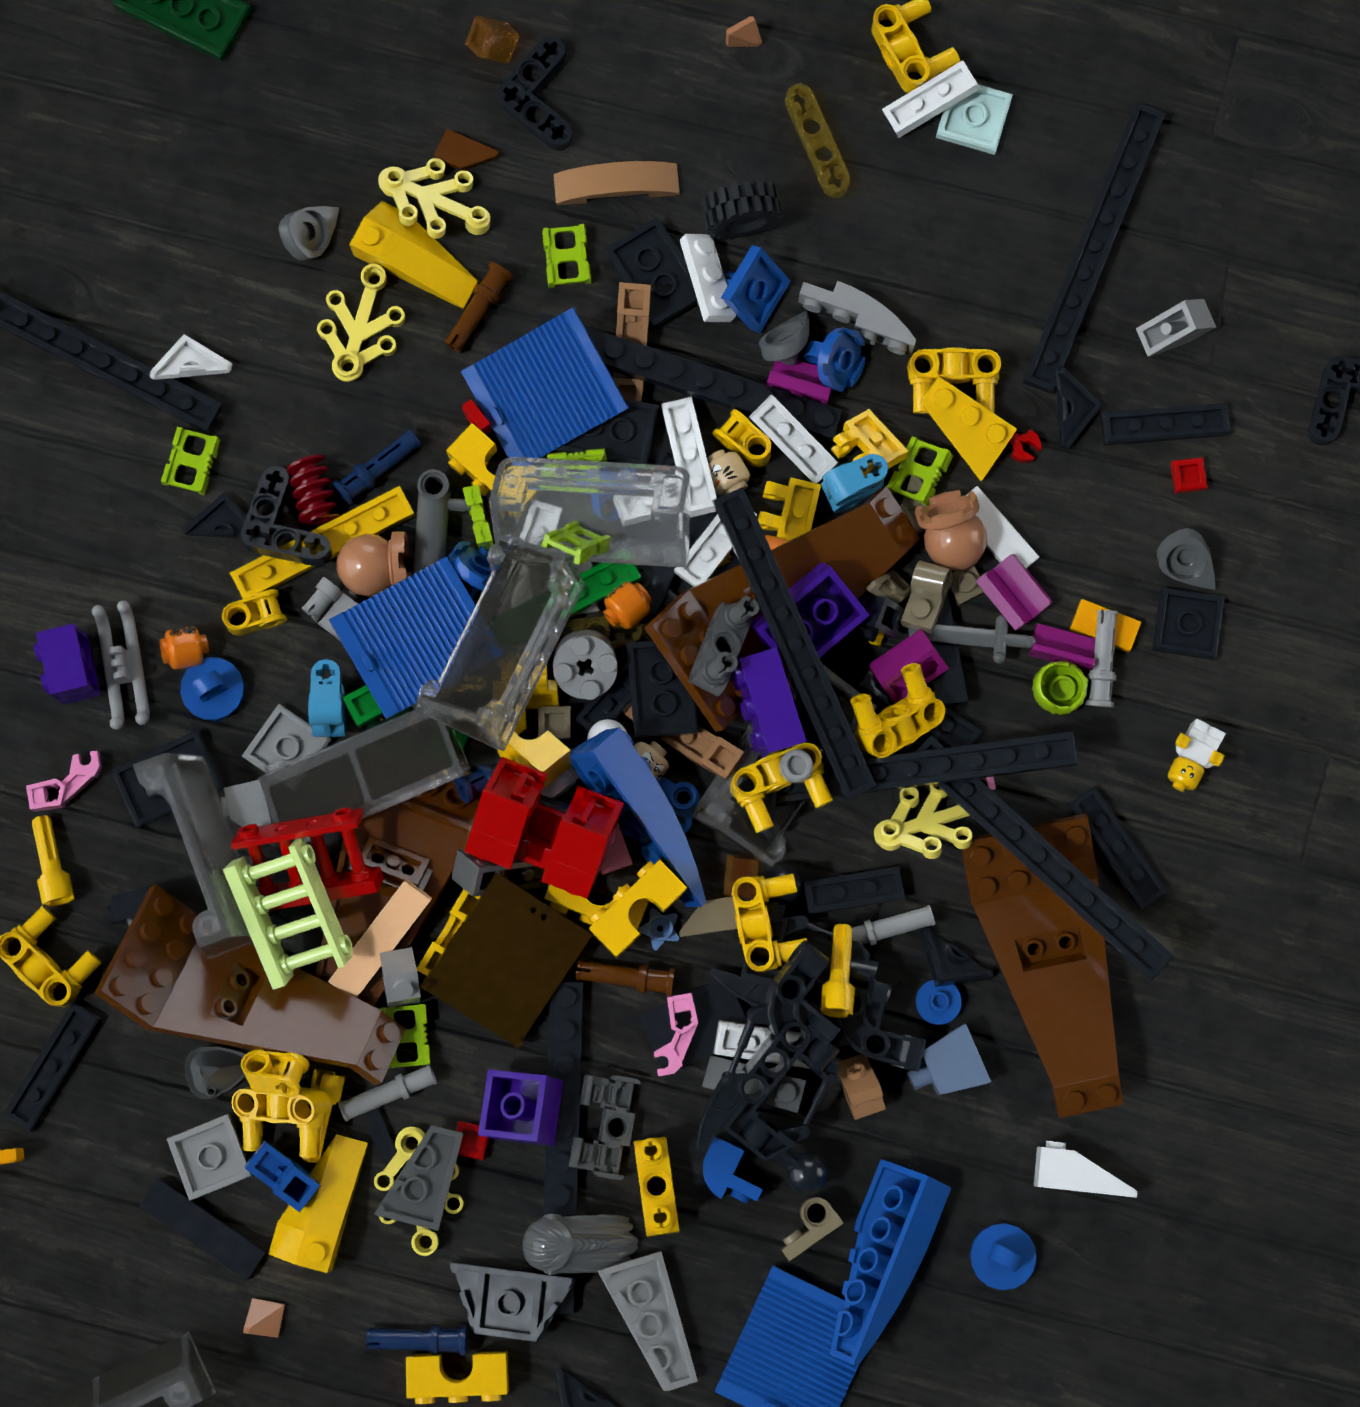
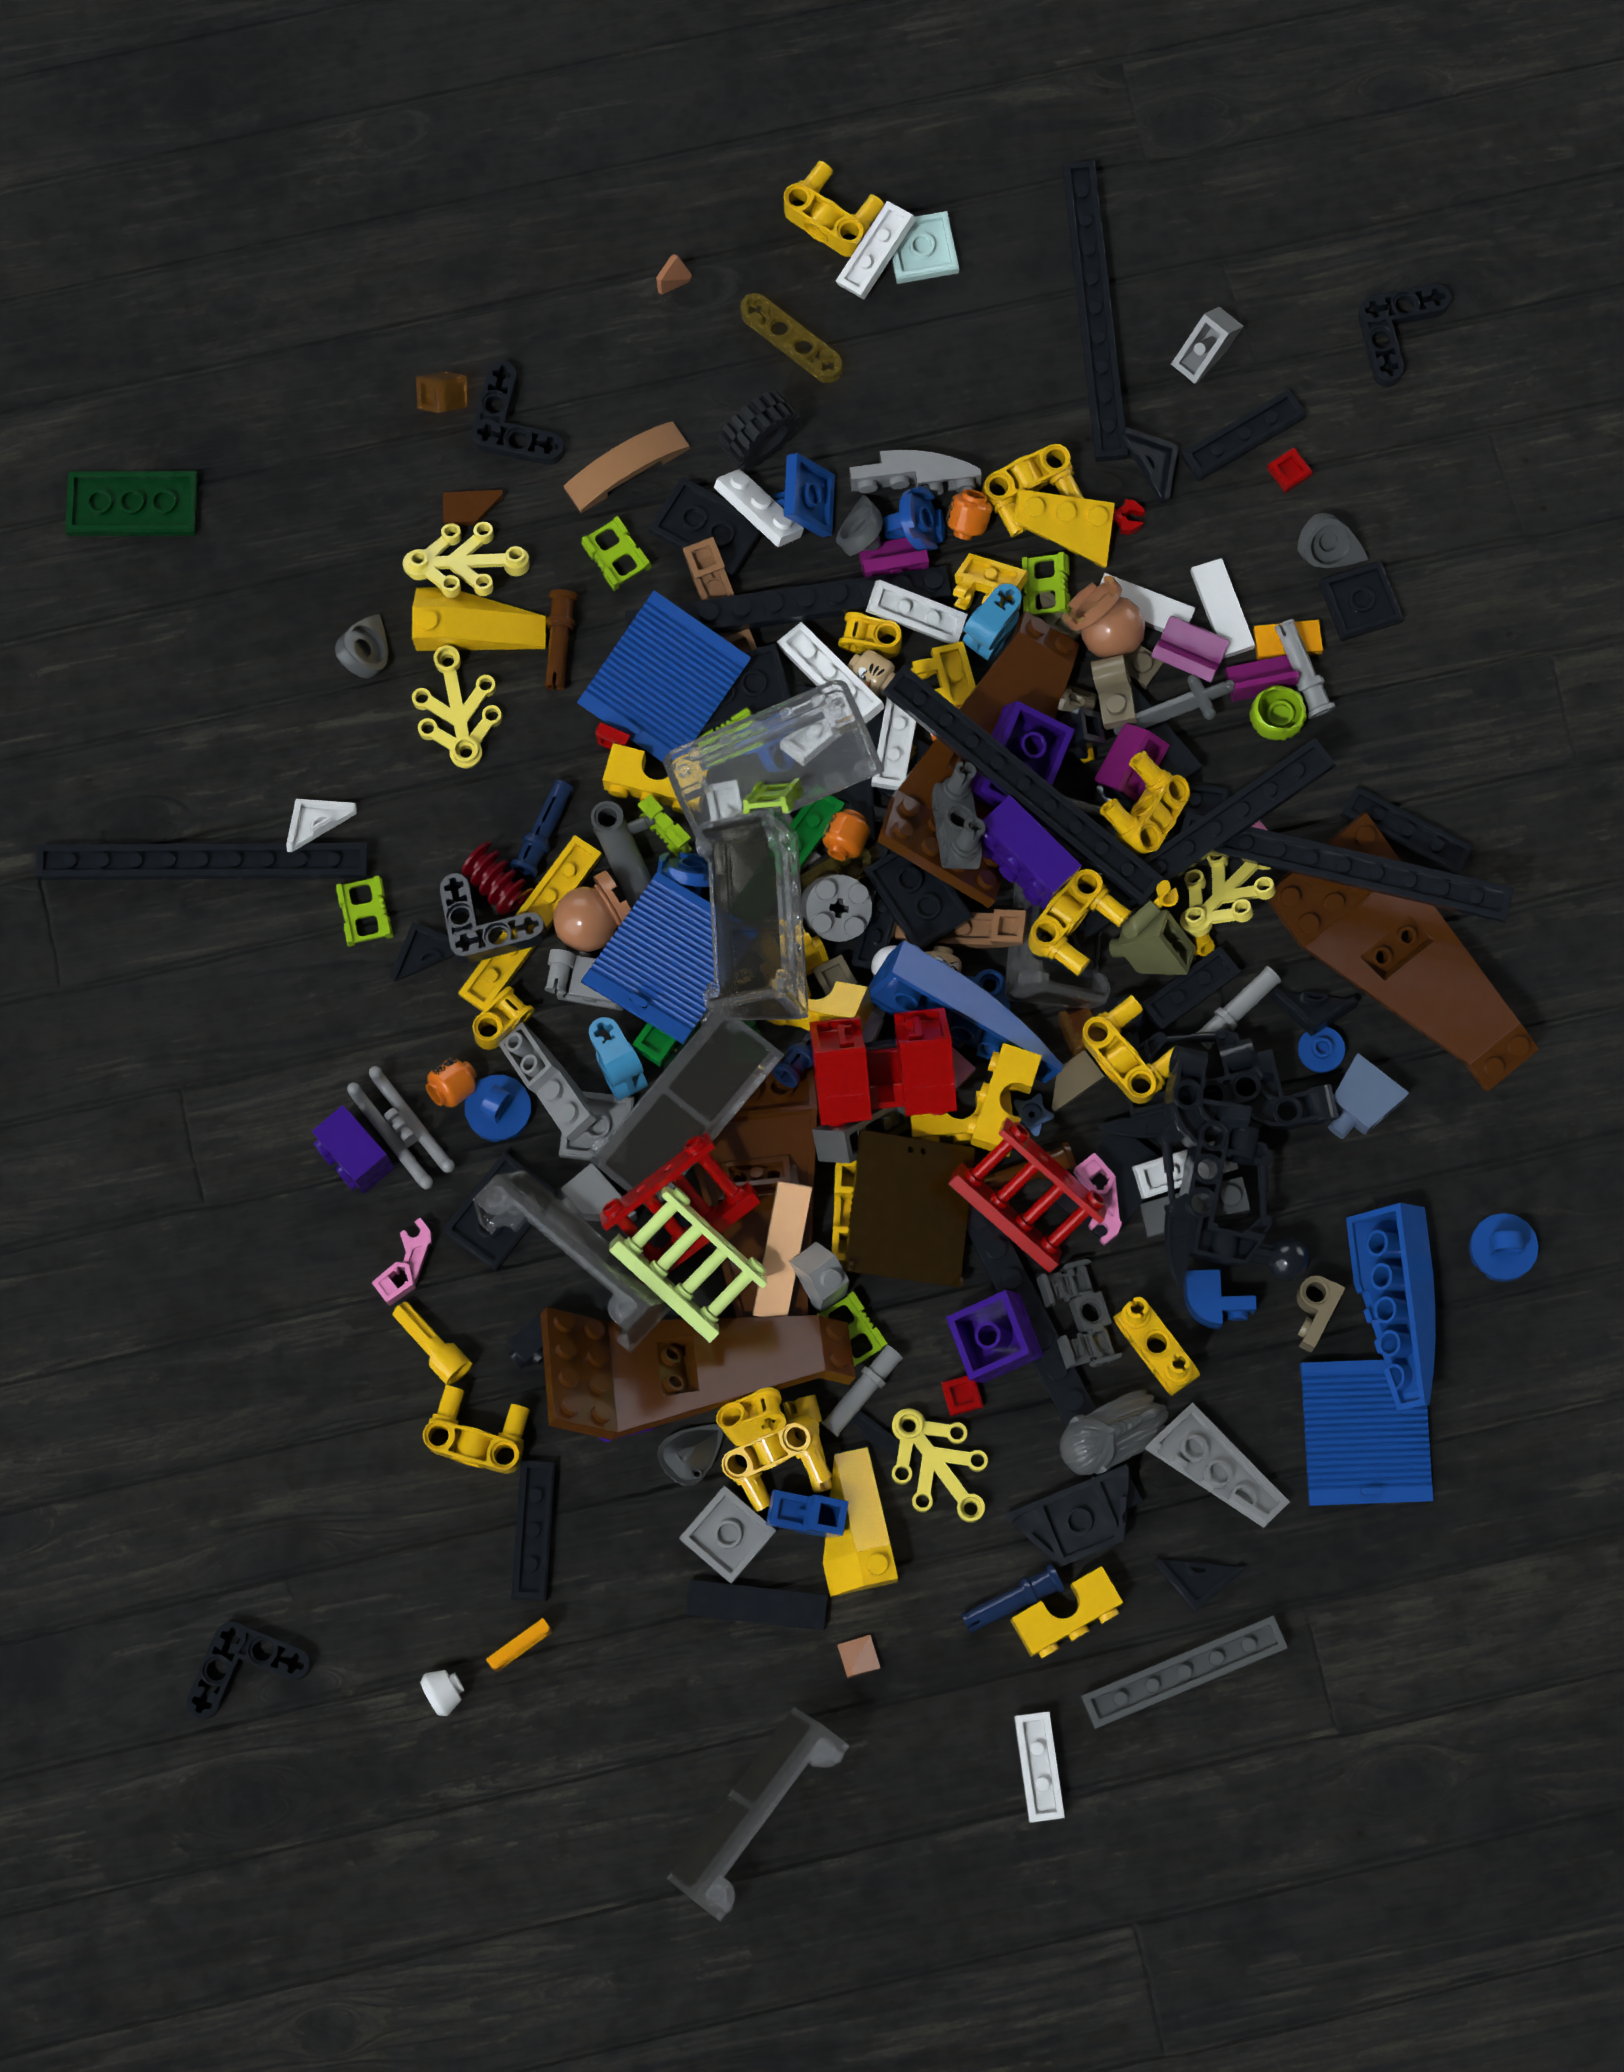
camera: 25 degrees left, 5 degrees down
dark grey wing [374,1125,463,1231] -> none
light grey tile [779,749,813,784] -> none
yellow piece [820,924,855,1018] -> none
medium nougat brick [837,1054,886,1120] -> none
white slope [1034,1141,1137,1198] -> none
piece [1168,719,1226,792] -> none
none -> light grey slope [498,1022,597,1142]
none -> orange head [946,489,992,540]
none -> red fence [948,1118,1108,1273]
none -> olive torso [1109,880,1215,976]
none -> white tile [1190,558,1255,659]

